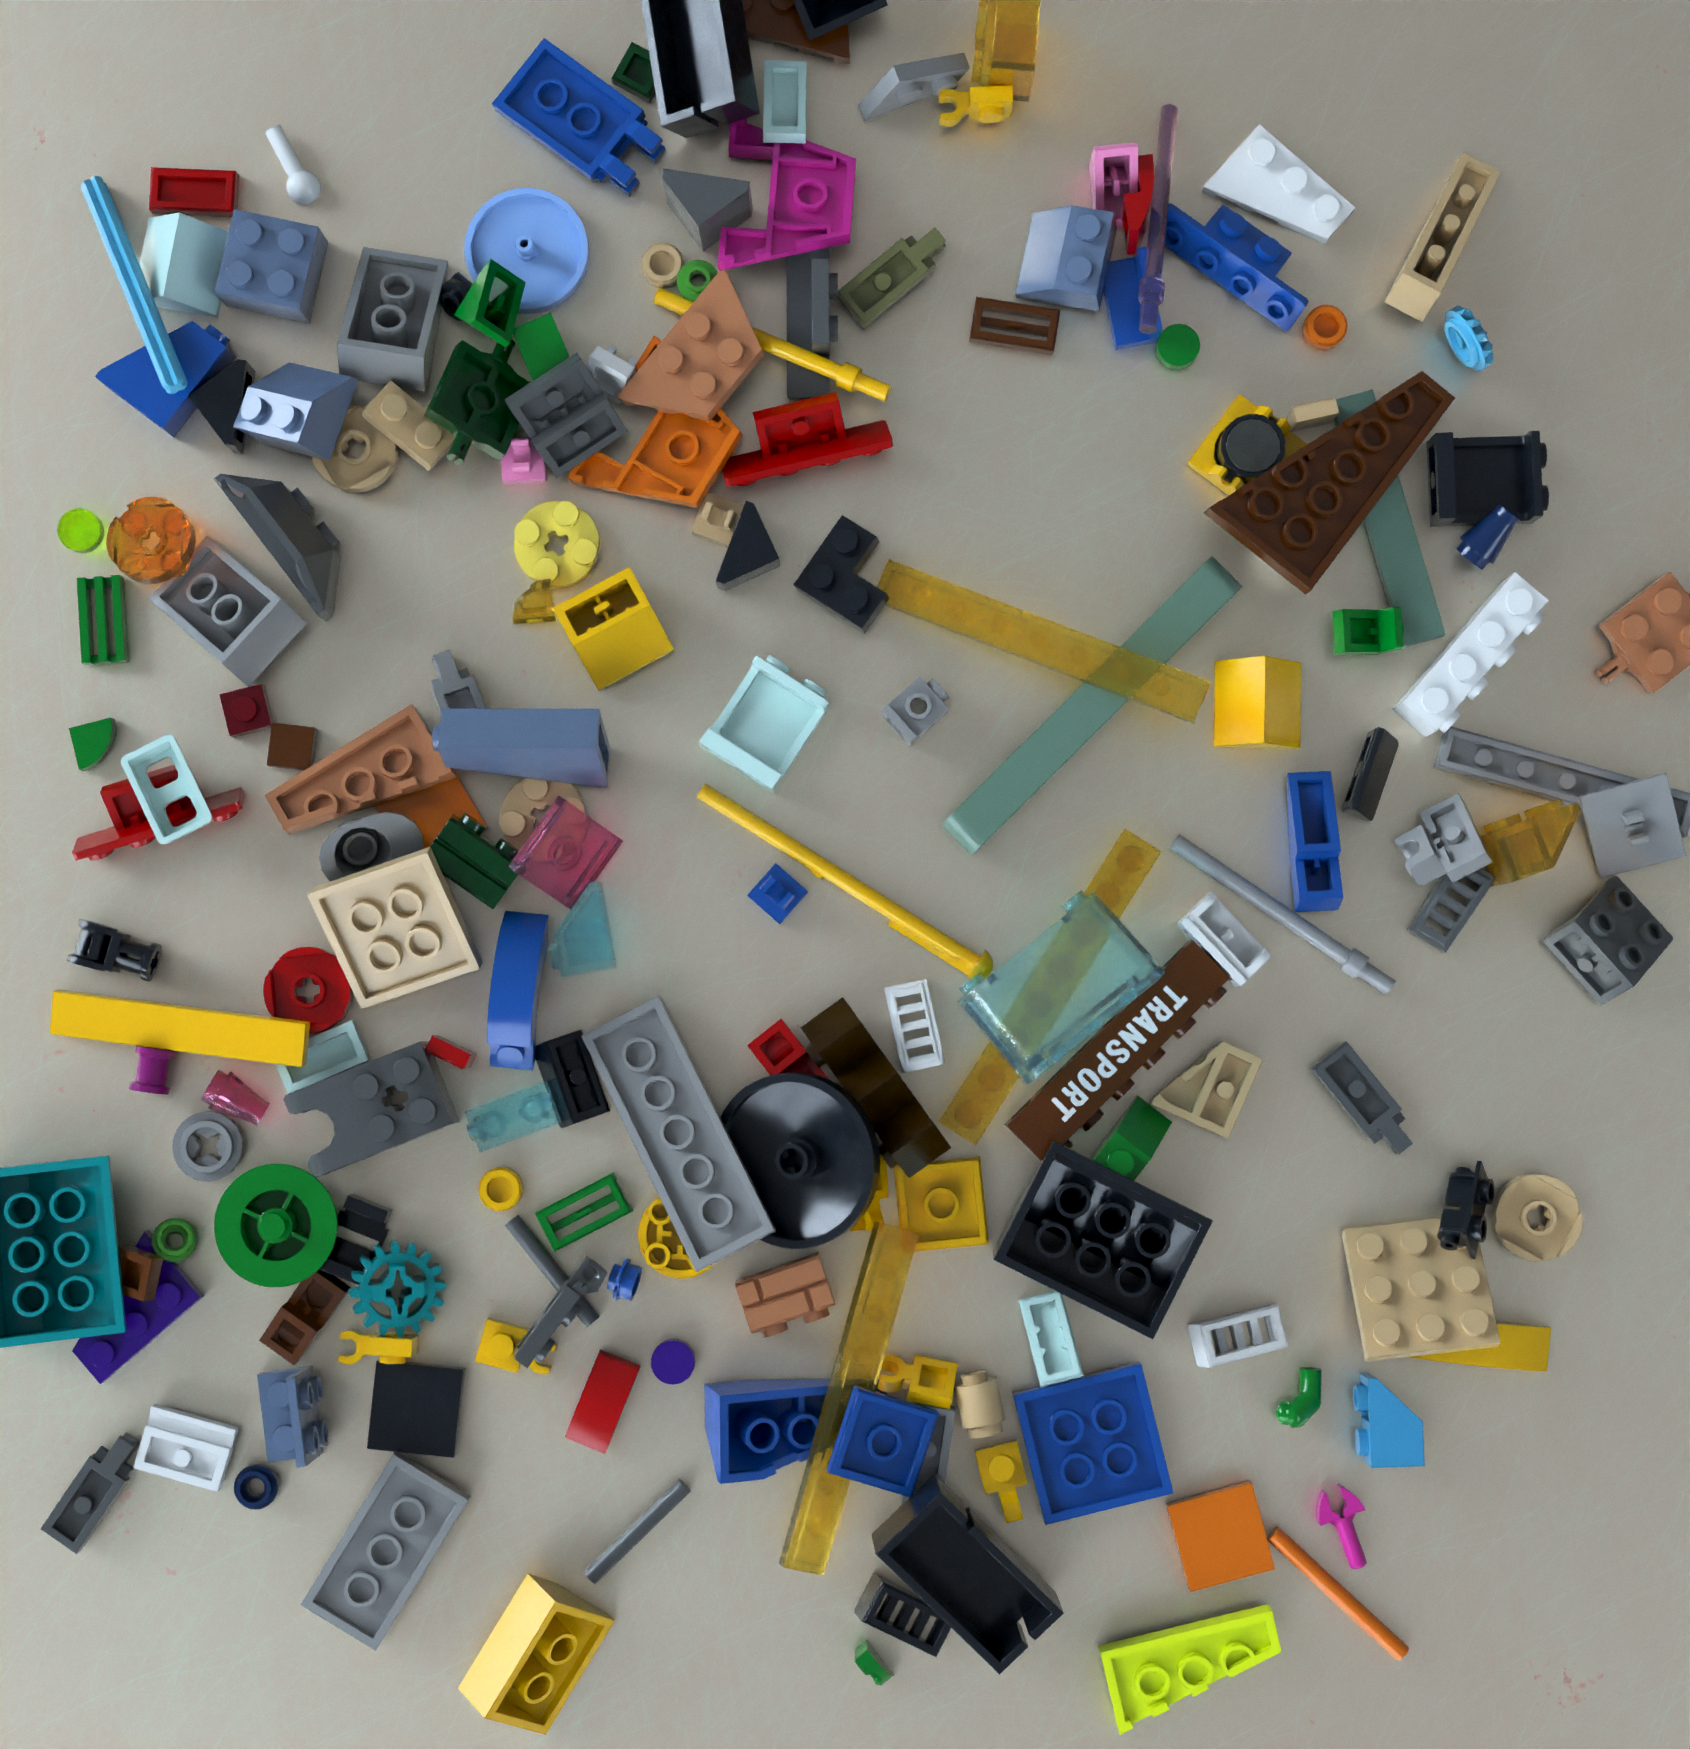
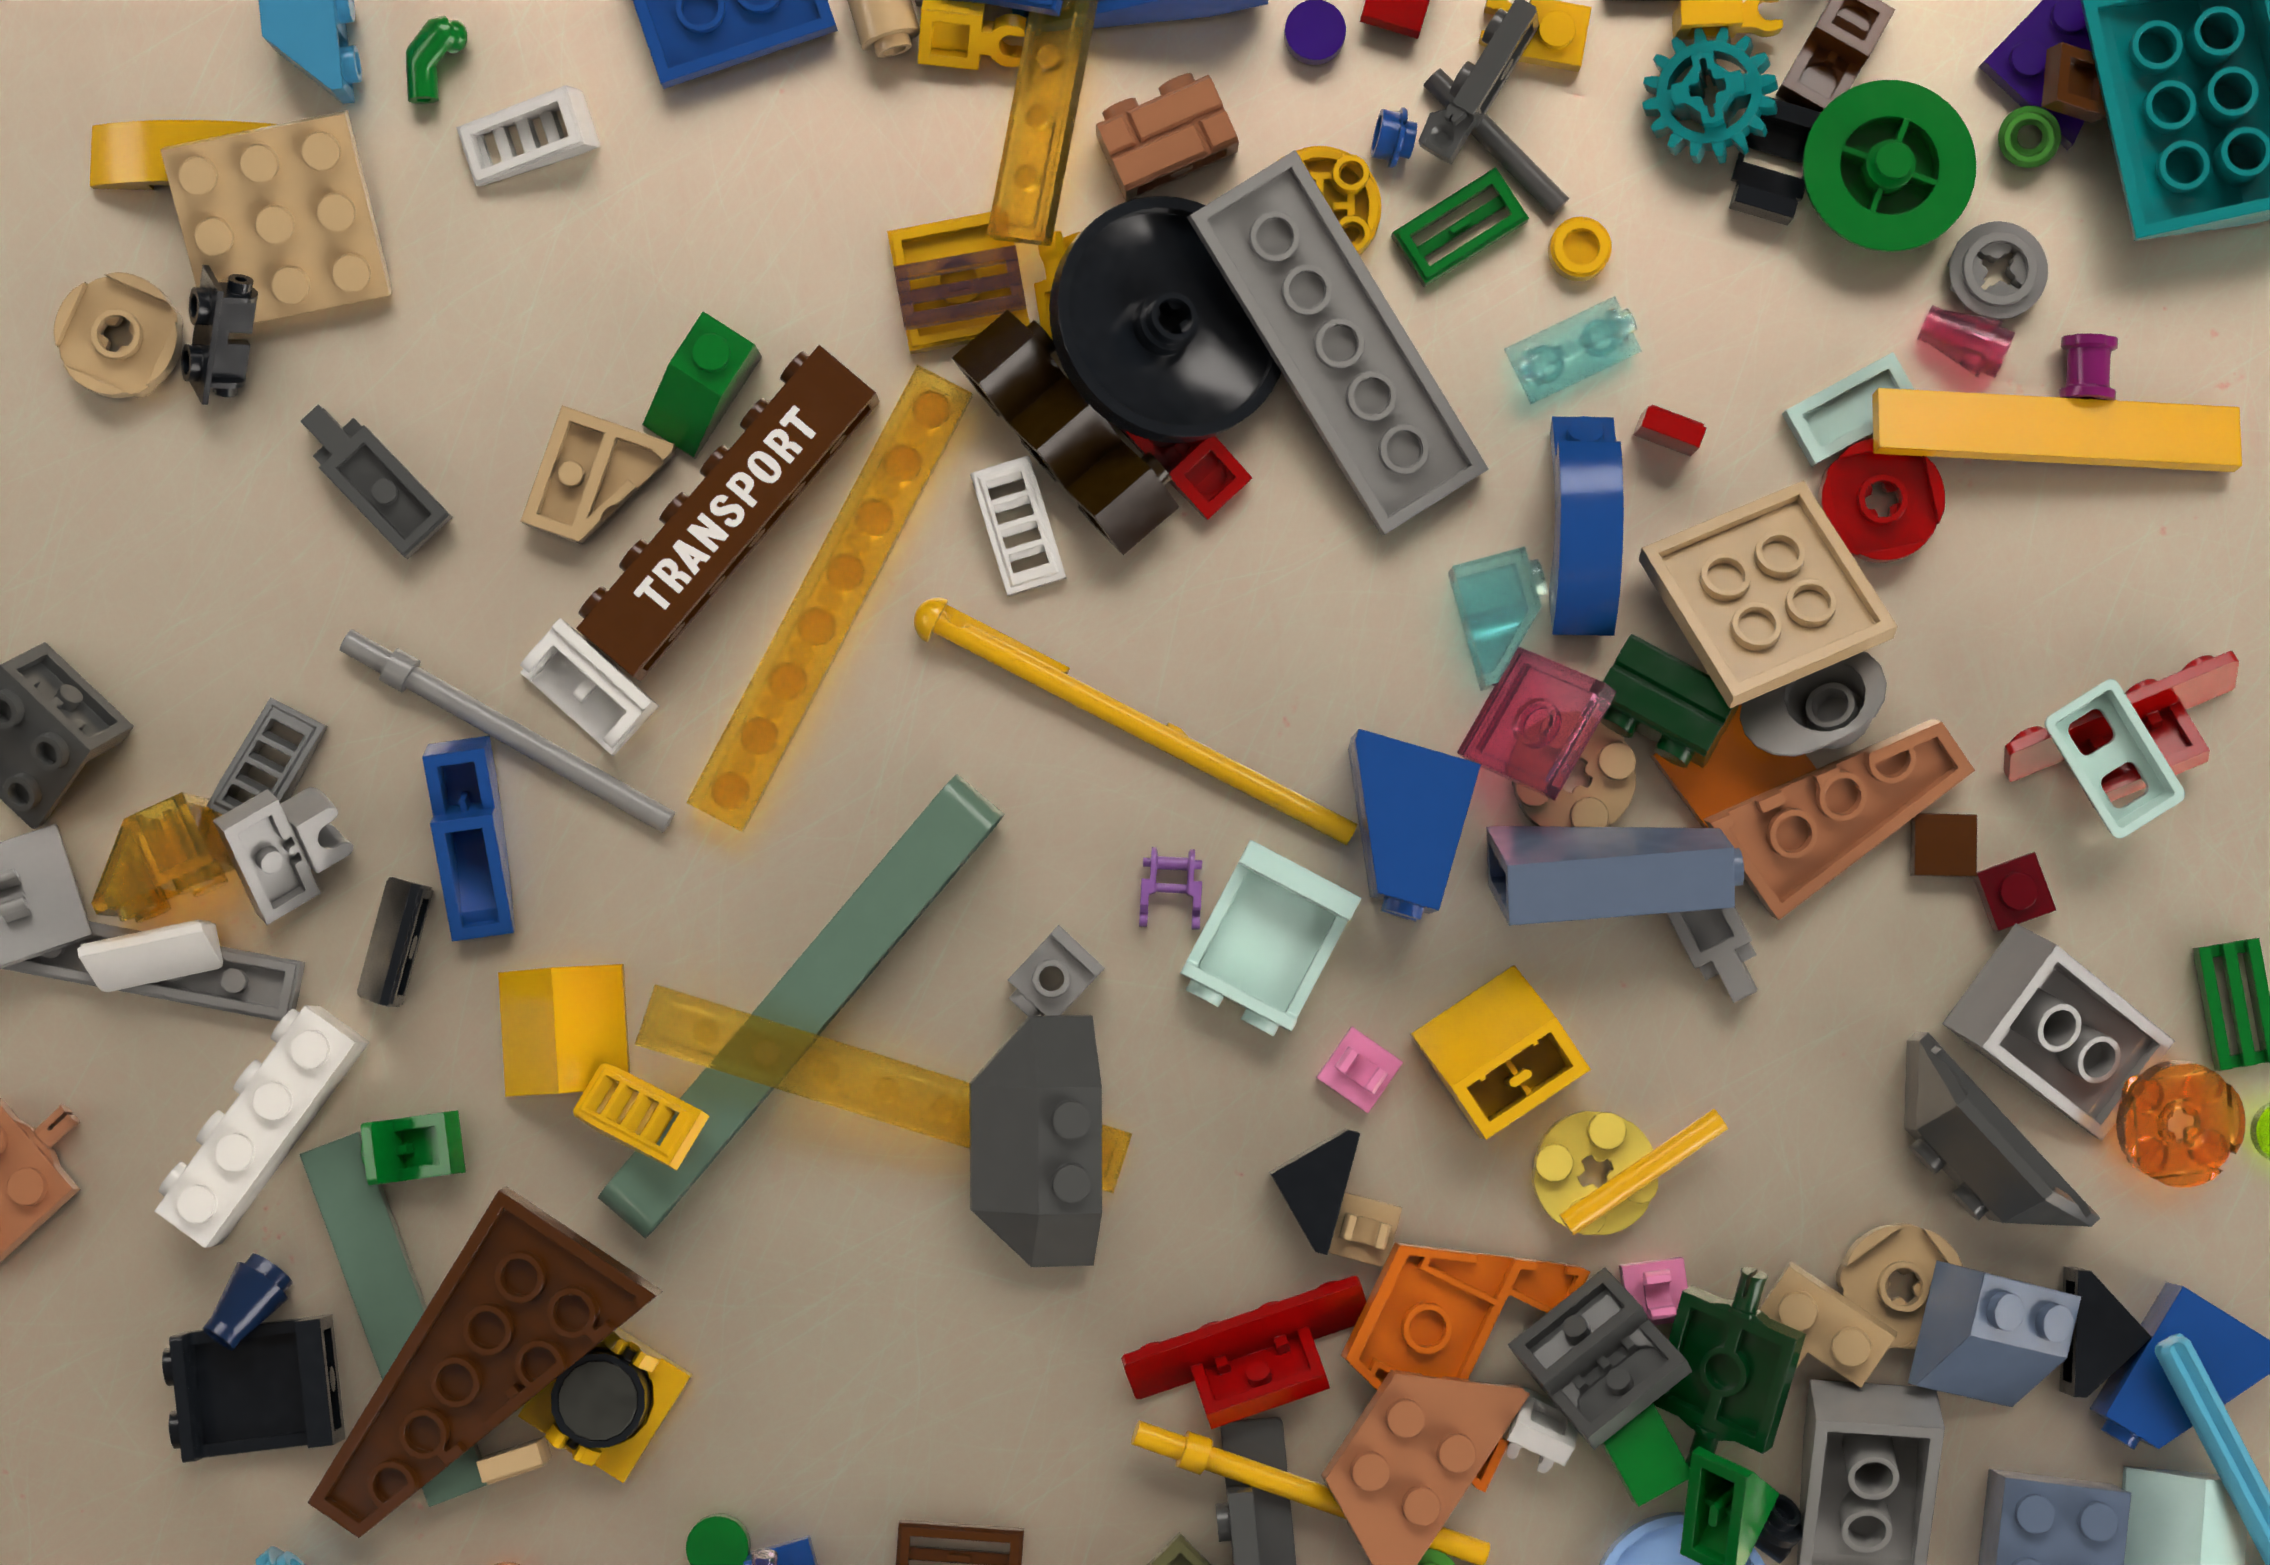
camera: 170 degrees right, 0 degrees up
black connector [66,919,162,982] -> none
green tile [69,717,116,771] -> none
dark grey brick [283,1041,460,1177] -> none
clear yellow tile [512,578,556,624] -> none
black slope [536,1030,610,1128] -> none
blue tile [747,863,808,924] -> none
black plate [793,515,890,633] -> none
clear light blue windscreen [957,890,1166,1084] -> none
black slope [993,1140,1213,1339] -> none
light aqua plate [1019,1291,1084,1388] -> none
none -> white slope [77,920,223,992]
none -> yellow slope [573,1062,709,1171]
none -> tile [893,245,1027,331]
none -> dark grey wedge [969,1015,1102,1267]
none -> medium lavender piece [1139,847,1202,930]
none -> bright pink tile [1316,1027,1403,1113]
none -> blue slope [1348,729,1481,922]
none -> yellow bar [1559,1108,1728,1236]

